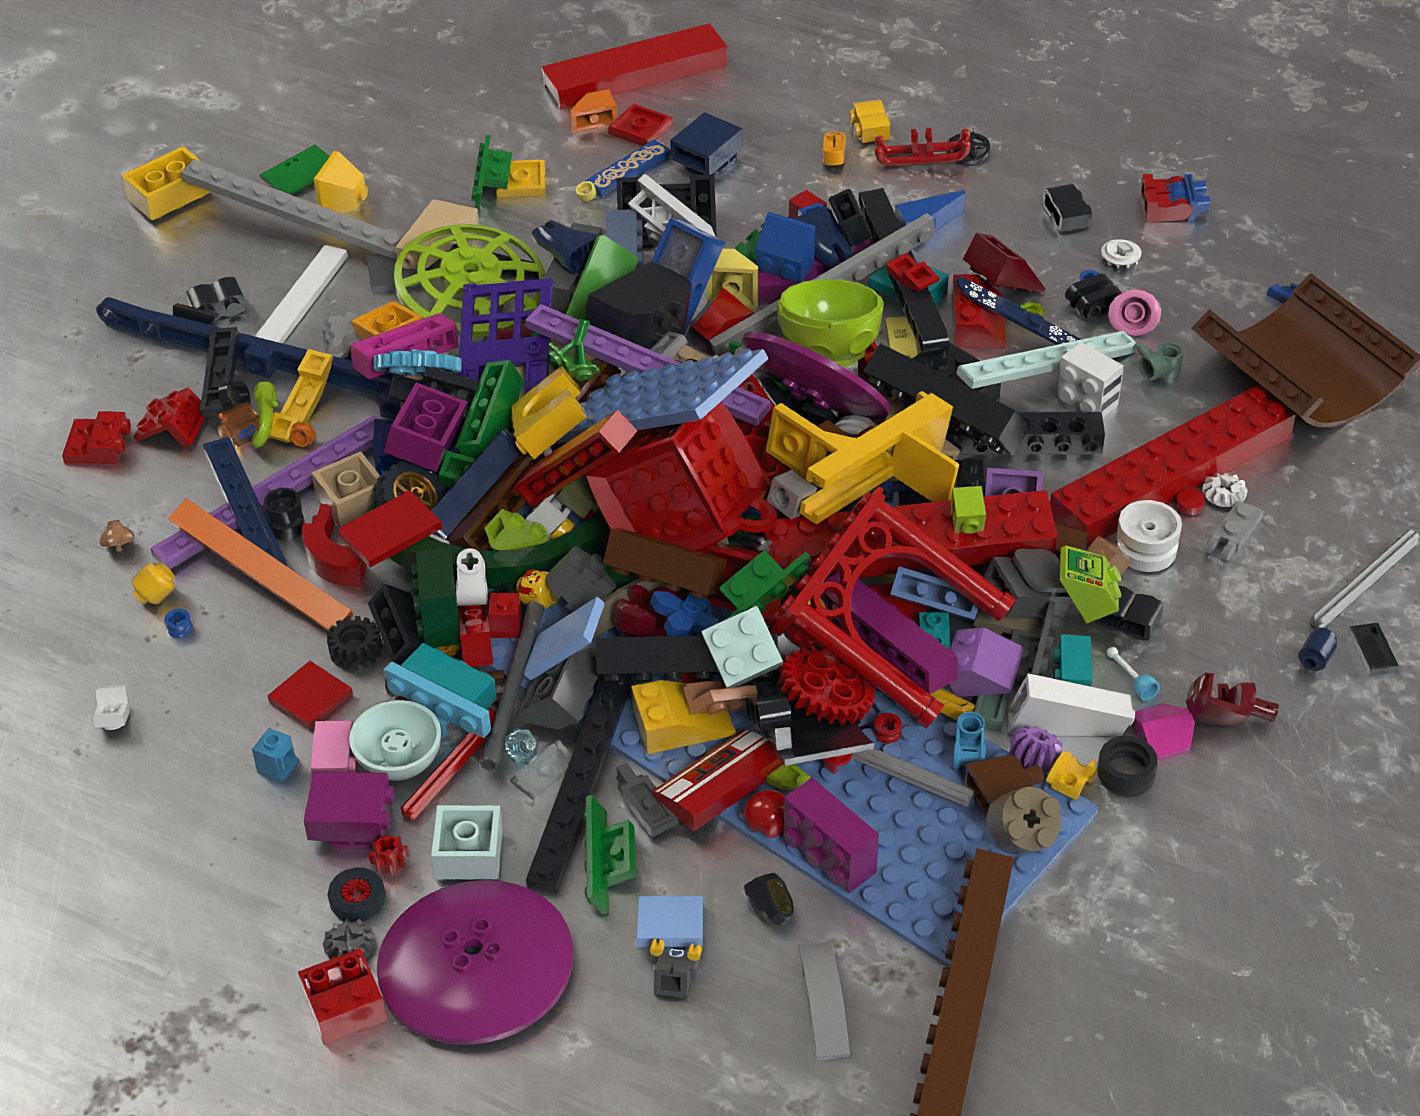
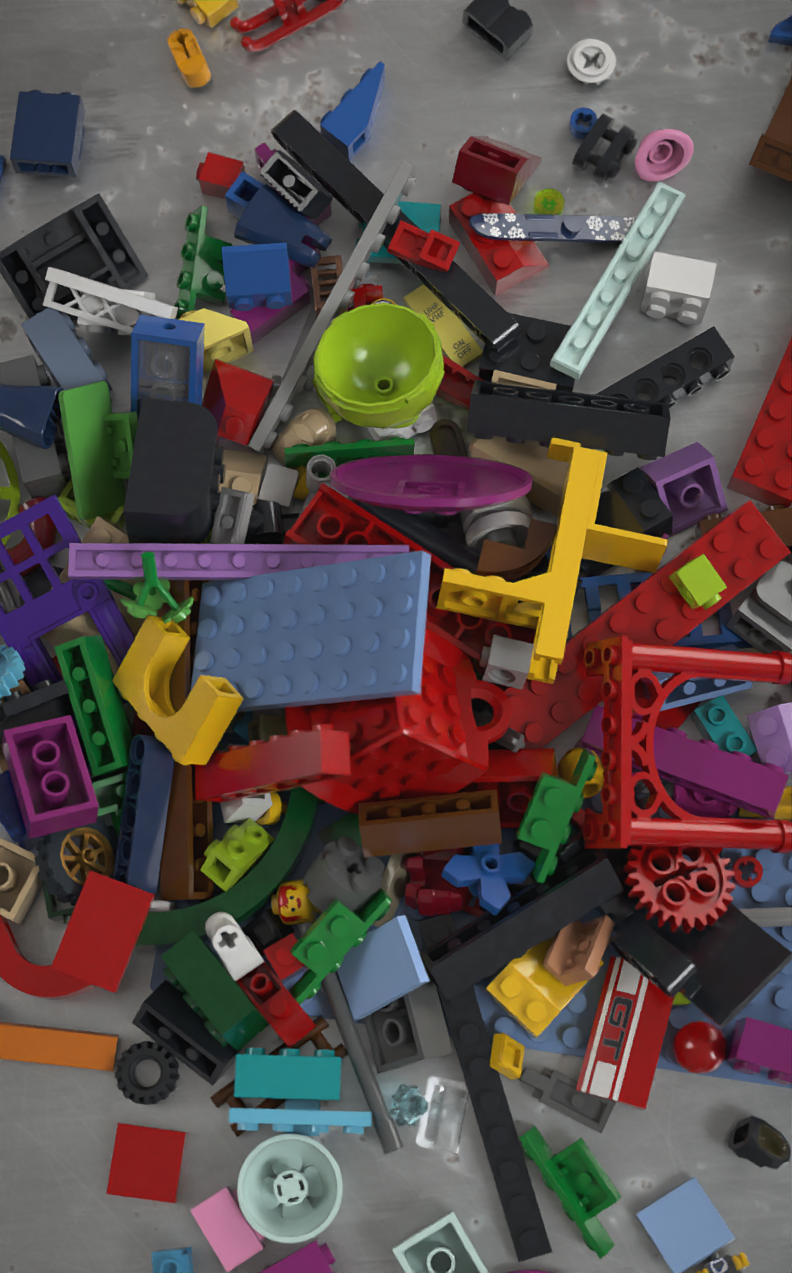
camera: 30 degrees left, 30 degrees up
red axle [400,709,497,820] -> none
light aqua brick [701,606,783,688] -> none
sand green piece [1136,342,1184,381] -> none
none -> green bracket [290,888,392,1005]
none -> yellow tile [489,1032,525,1080]

